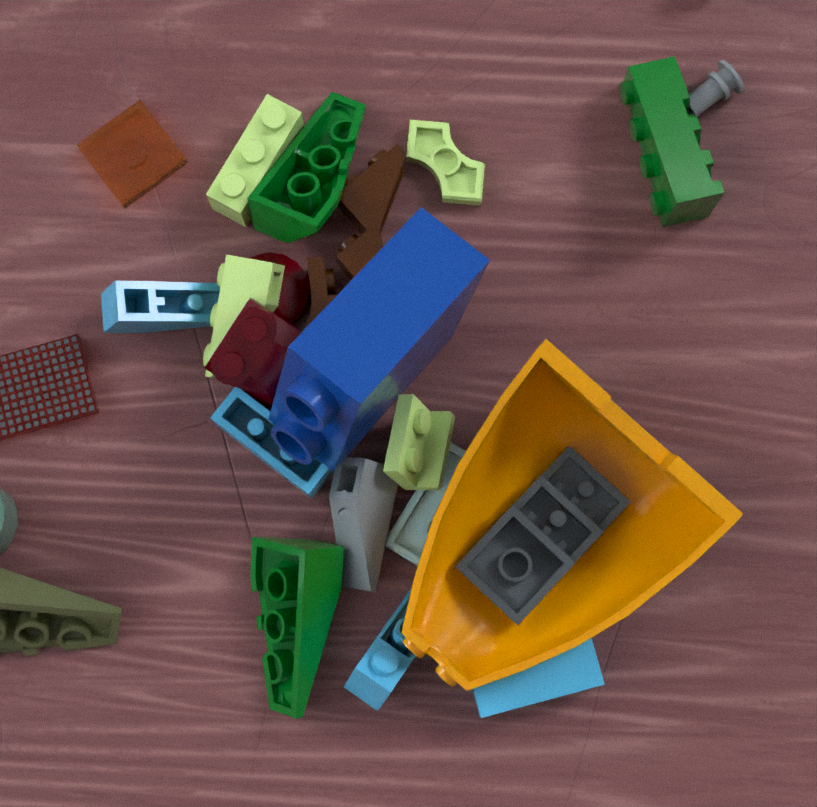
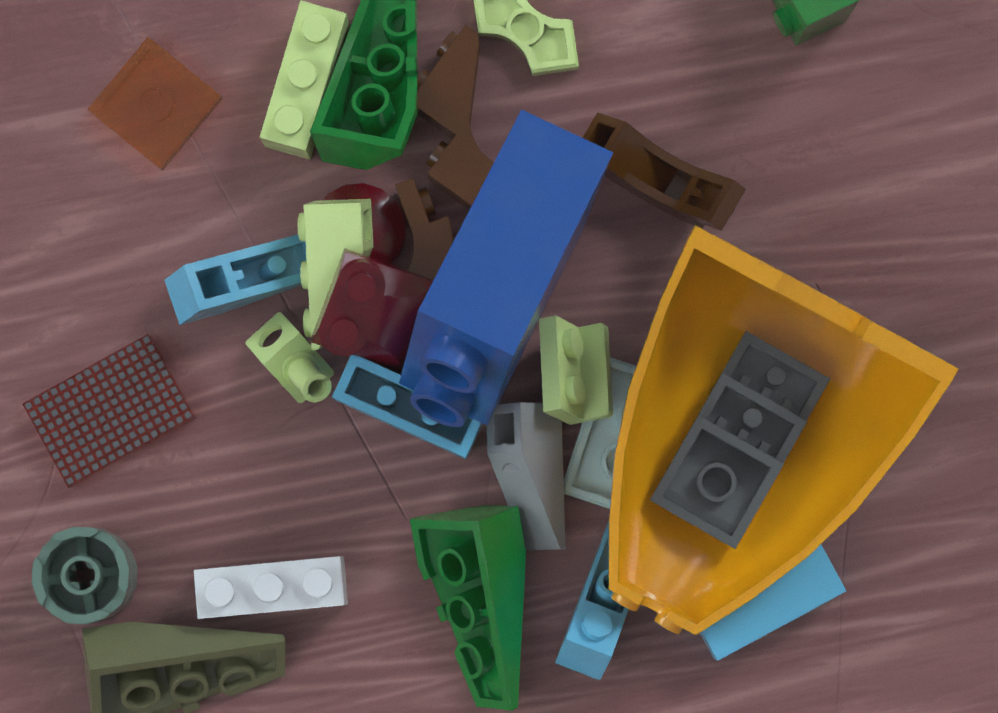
camera: 10 degrees left, 5 degrees up
none -> white brick [194,556,348,619]
none -> yellowish green bracket [245,312,334,403]
none -> reddish brown arch [582,112,746,231]

